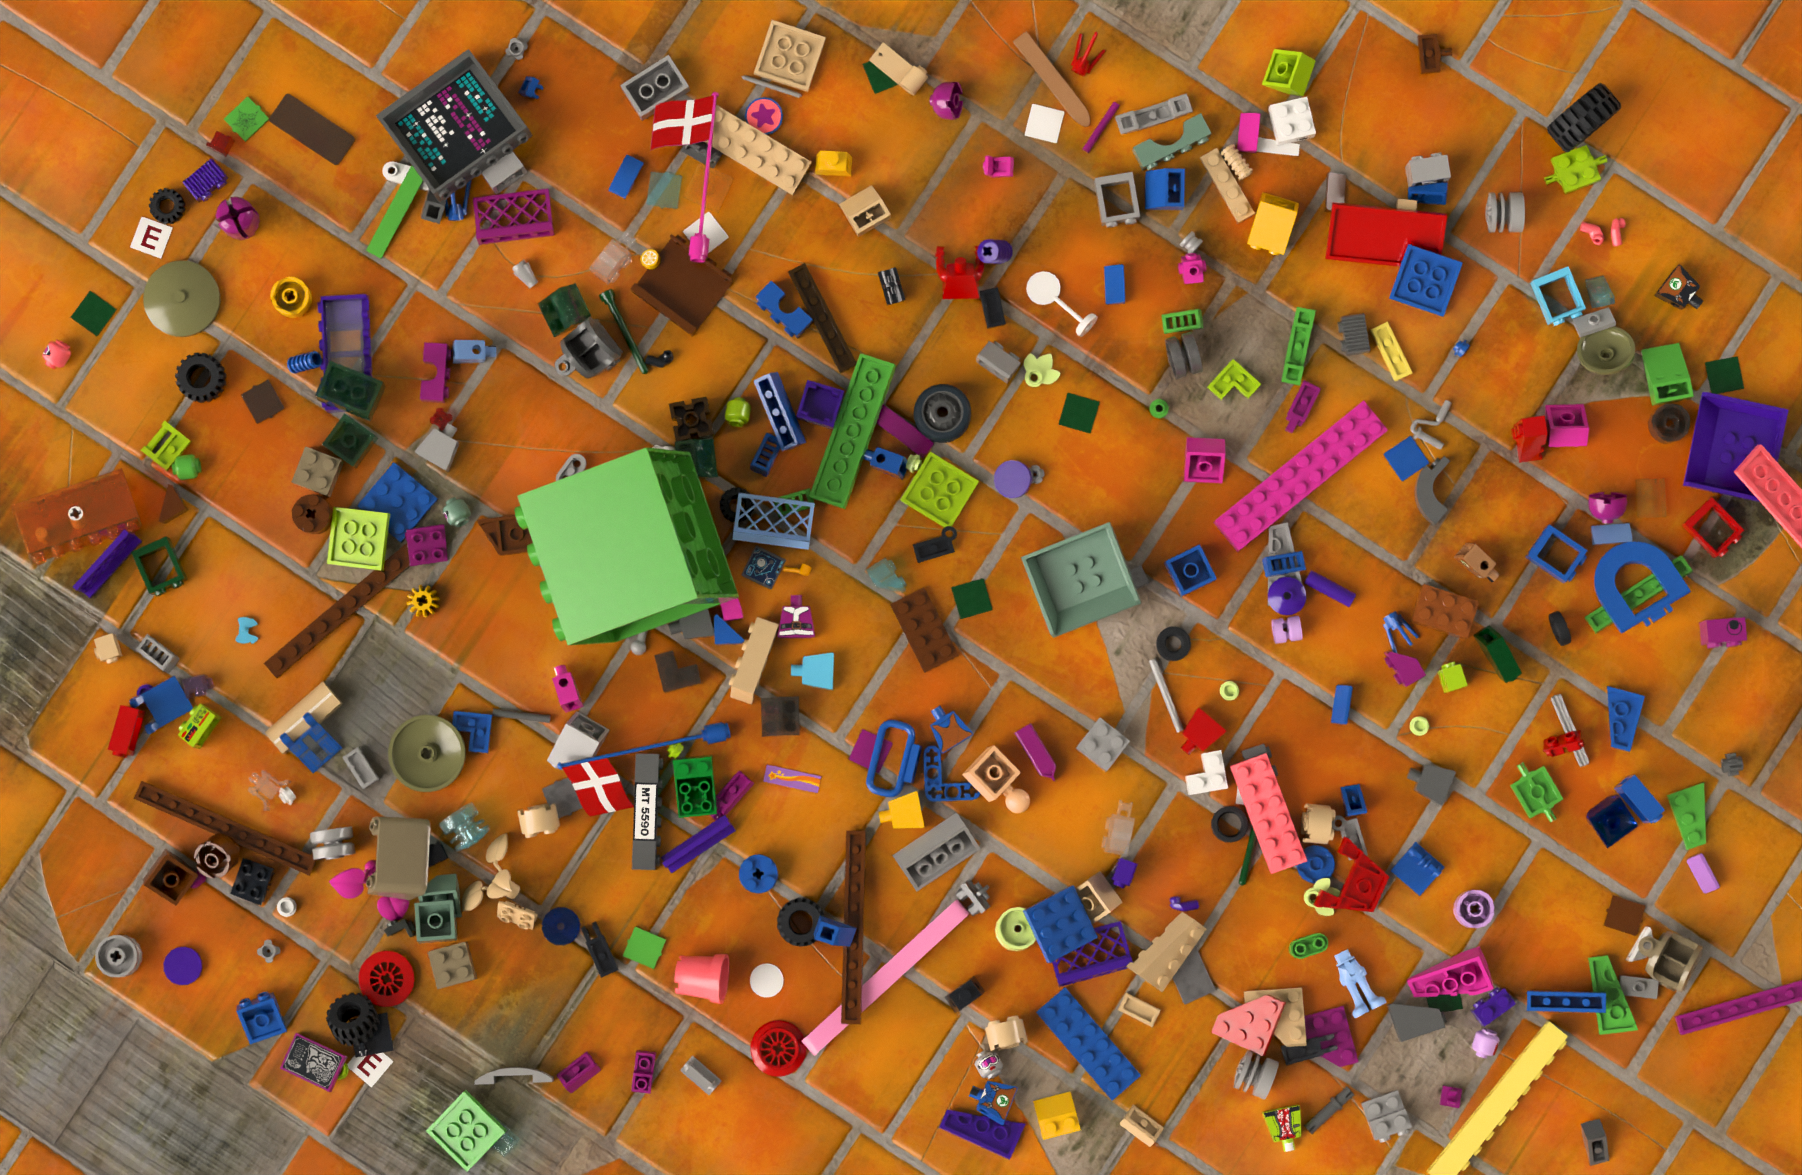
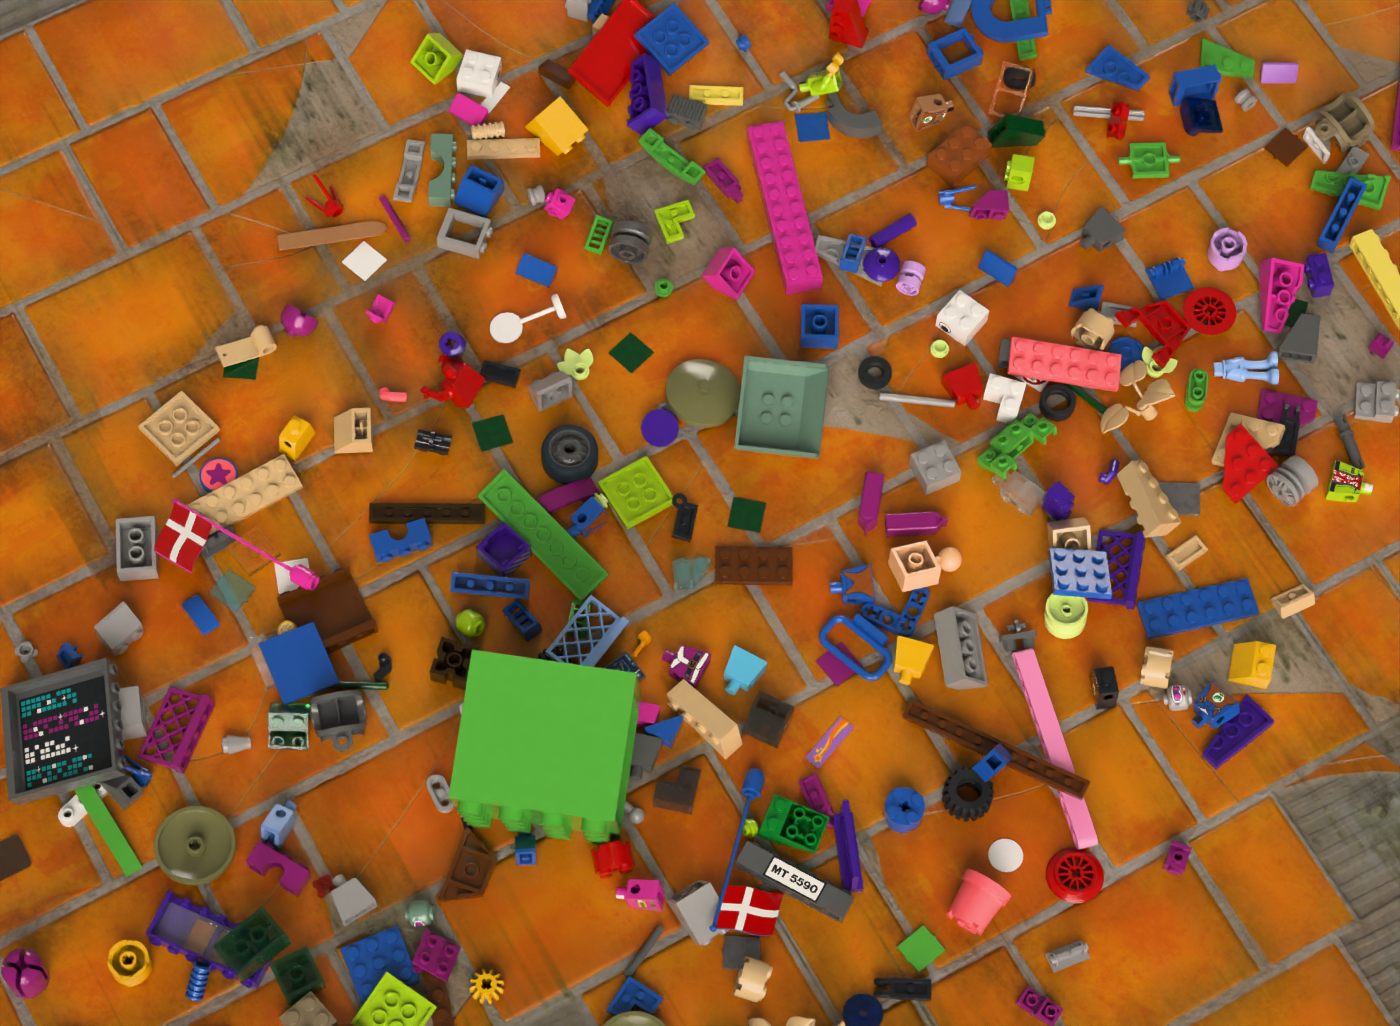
camera: 70 degrees left, 20 degrees down
lavender head [1472,1028,1500,1058] -> none
none -> light grey slope [94,601,144,657]
none -> olive dish [154,806,236,885]
none -> blue piece [258,622,340,706]
none -> coral arm [379,387,407,402]
none -> dark green sticker [472,414,513,452]
none -> red brick [590,841,635,879]
none -> dark purple wedge [627,53,668,135]
none -> olive dish [665,359,740,428]
none -> lime torso [799,52,844,96]
none -> magenta piece [858,472,884,536]
none -> white brick [935,290,989,346]
none -> bright green bracket [977,413,1058,480]
none -> clear orange window [988,61,1035,117]
none -> tan plant [1100,360,1176,434]
none -> magenta brick [1163,841,1192,875]
none -> red piece [1183,287,1236,335]
none -> light grey wheel [1234,89,1257,112]

